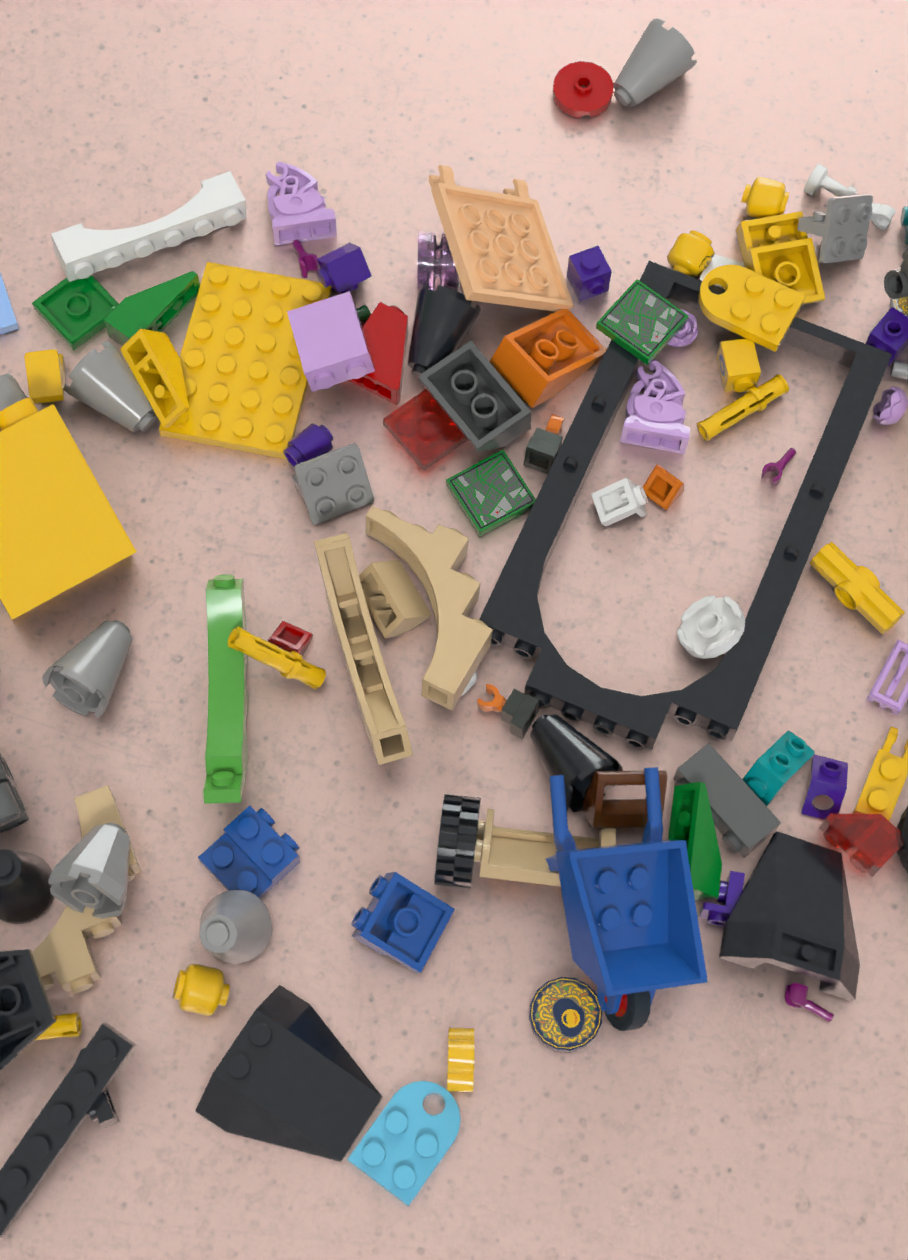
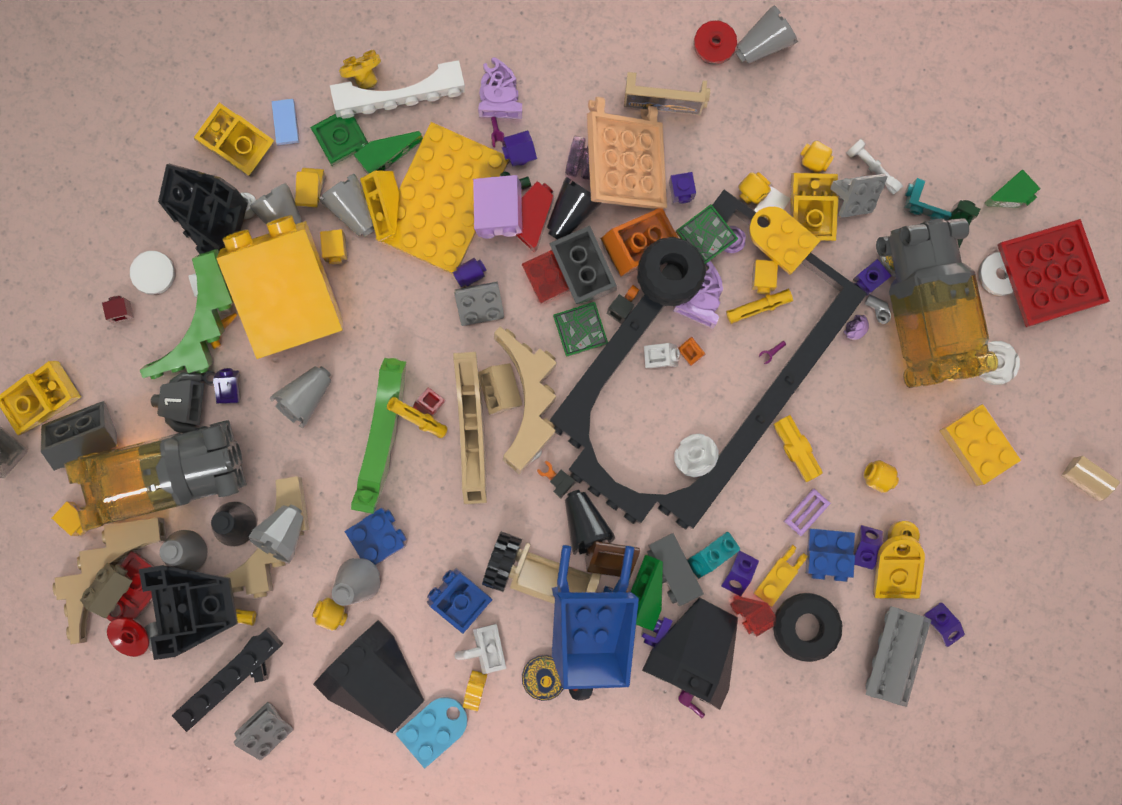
camera: 15 degrees right, 15 degrees up
none -> light grey bracket [234,702,293,760]
none -> yellow brick [320,229,347,264]
none -> yellow plate [339,50,381,90]
none -> white plate [454,624,506,674]
none -> panel [624,72,710,115]
none -> black tyre [637,237,706,306]

